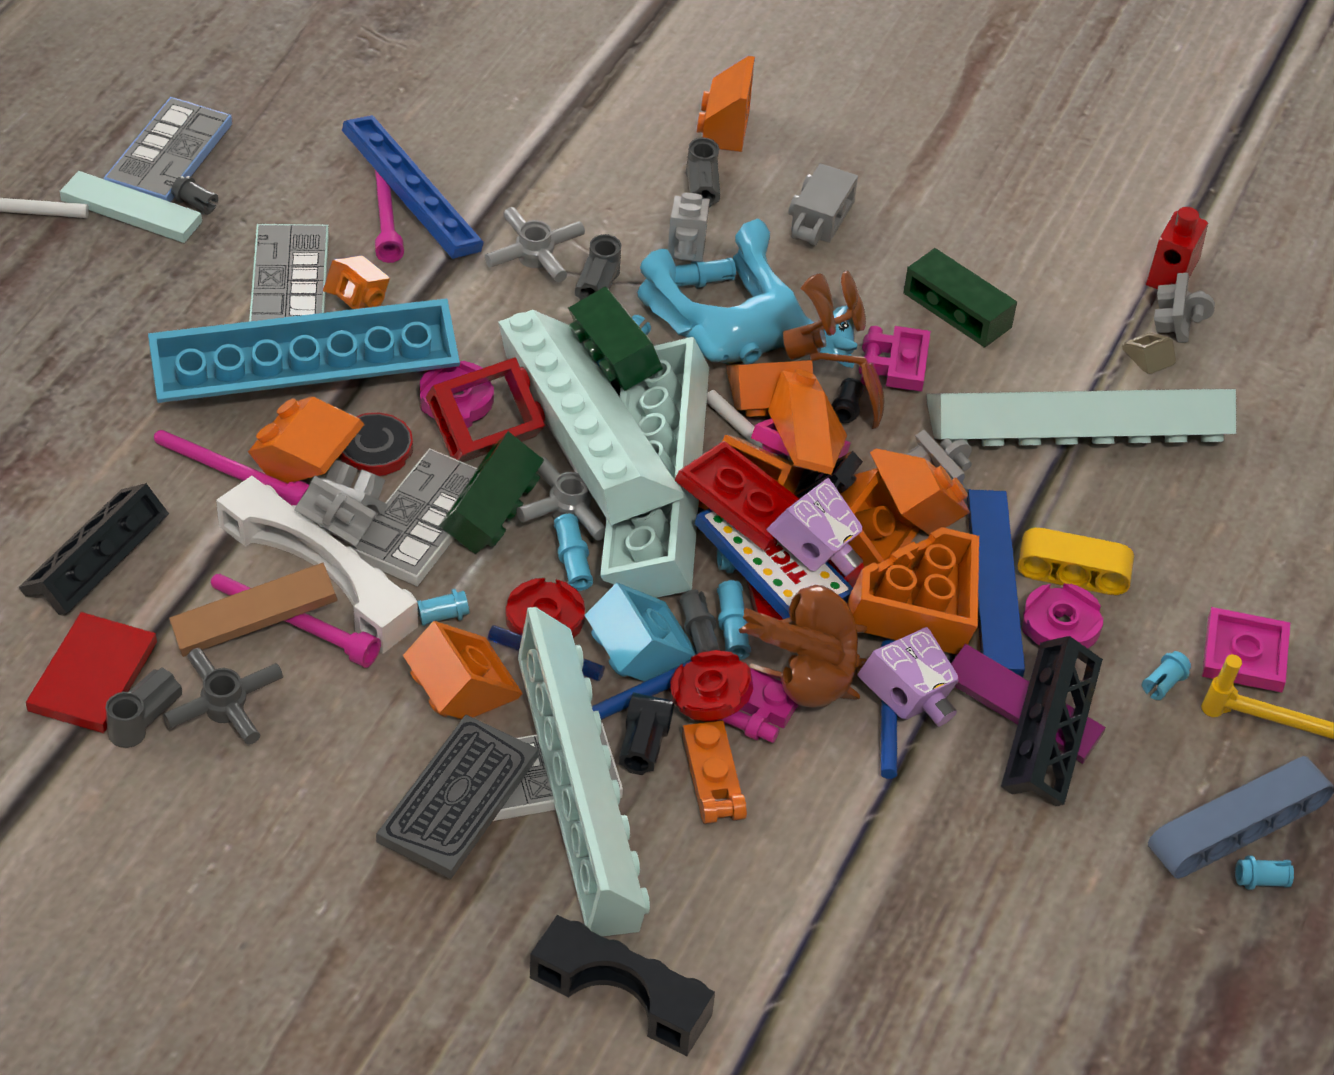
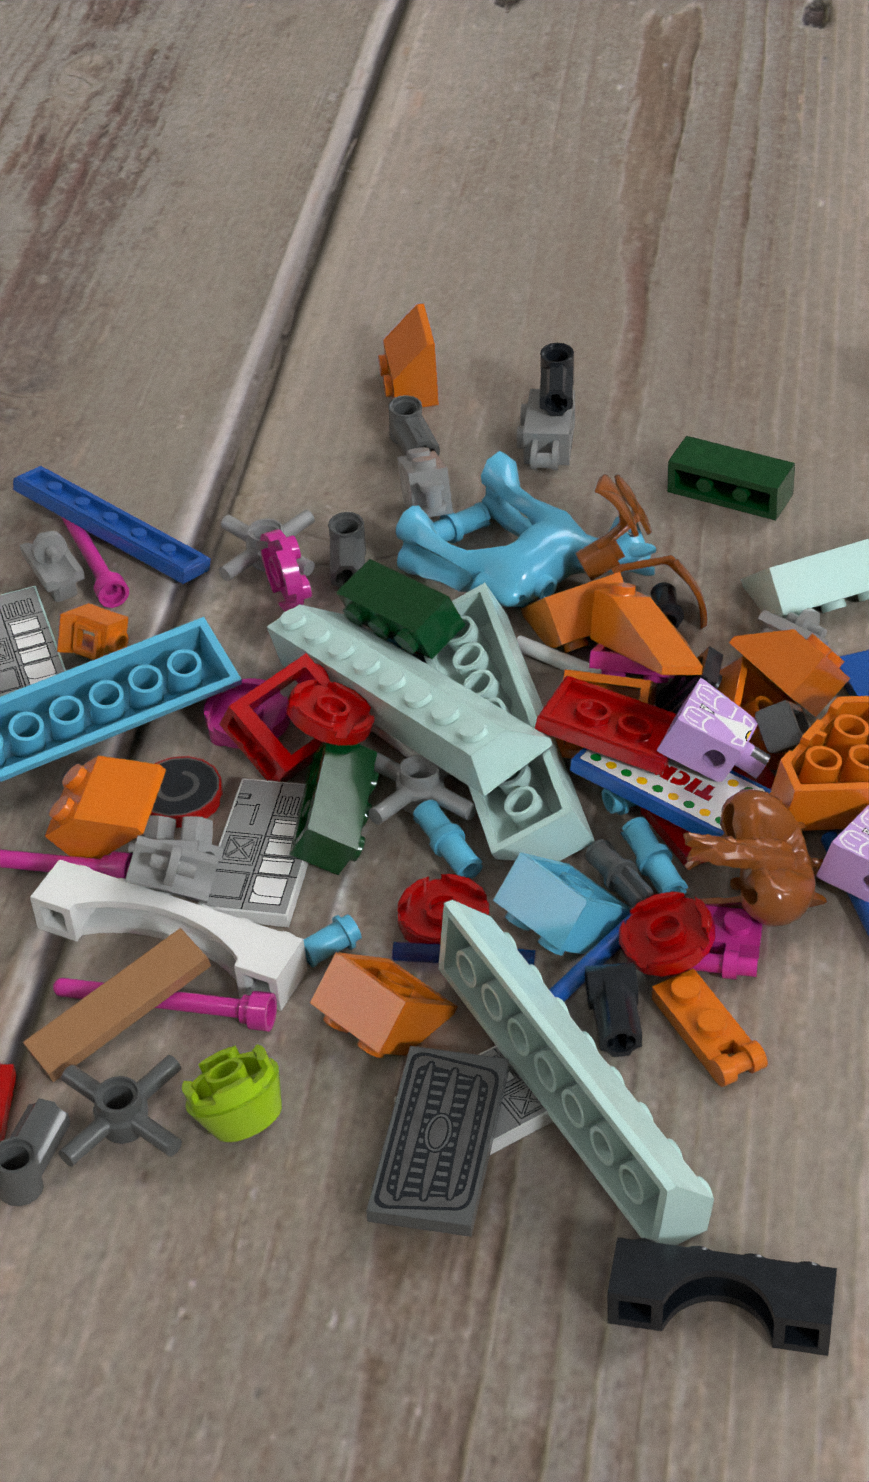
camera: 10 degrees left, 5 degrees down
dark pink plate [859,326,931,392] -> none
none -> light grey hips [20,531,85,602]
none -> lime cone [182,1044,282,1142]
none -> dark pink plate [260,529,312,612]
none -> red tile [286,680,375,745]
none -> black piece [540,342,574,416]
none -> dark grey slope [755,700,810,754]

